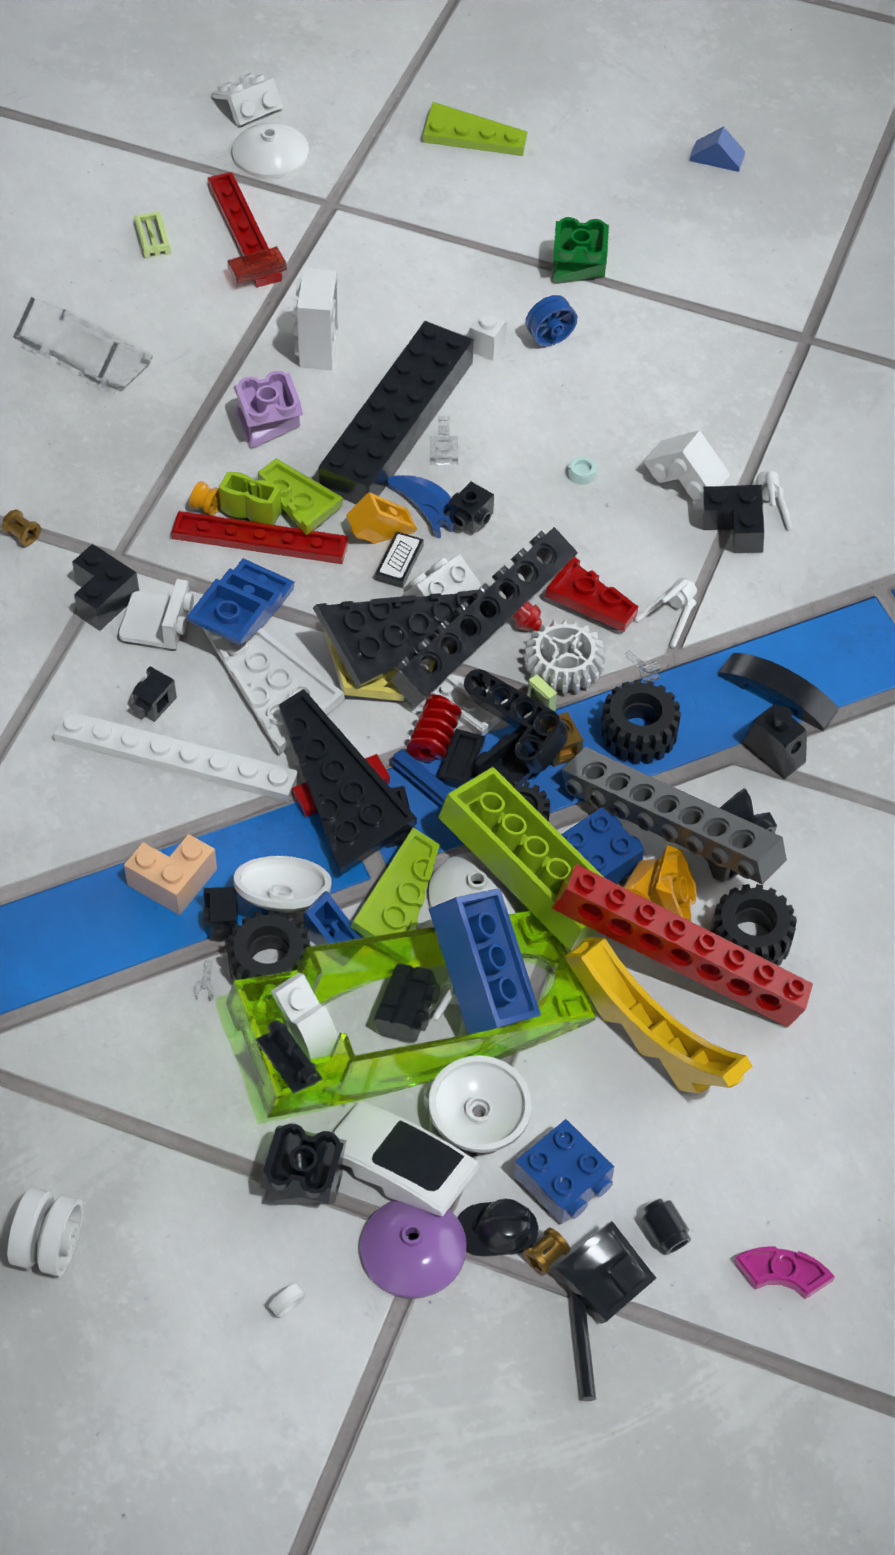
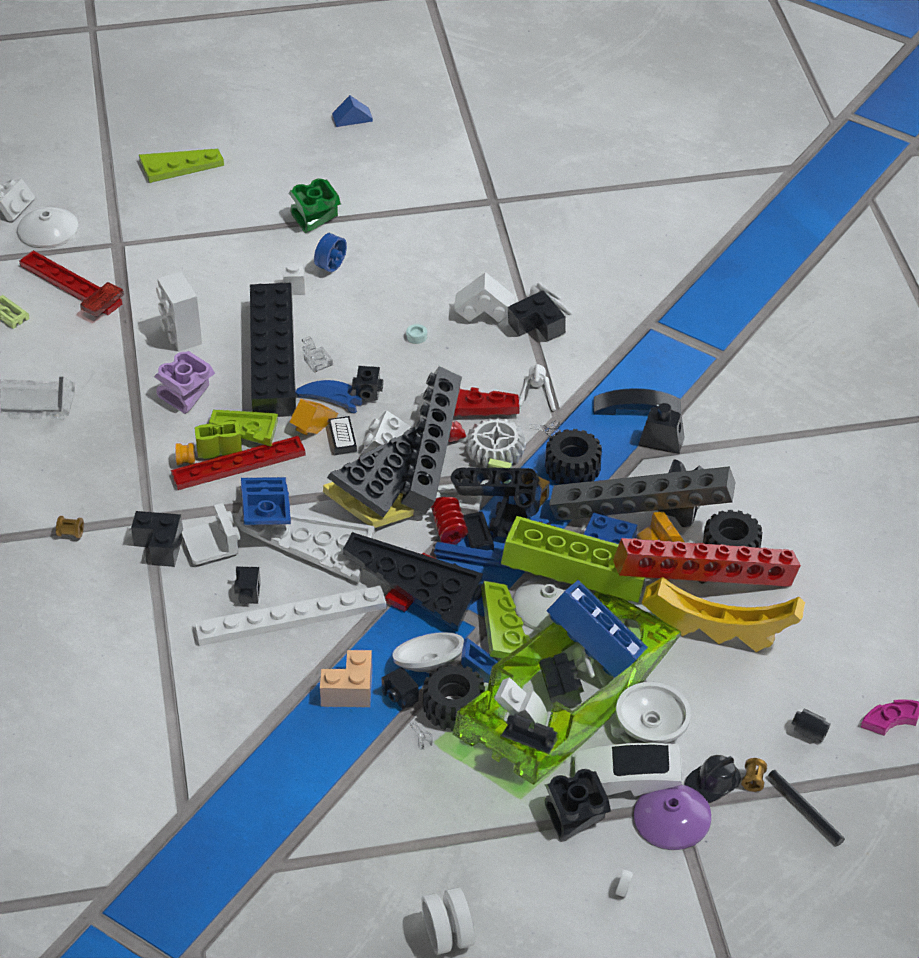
camera: 30 degrees left, 10 degrees down
blue brick [514,1119,615,1224] -> none
black plate [551,1221,656,1324] -> none

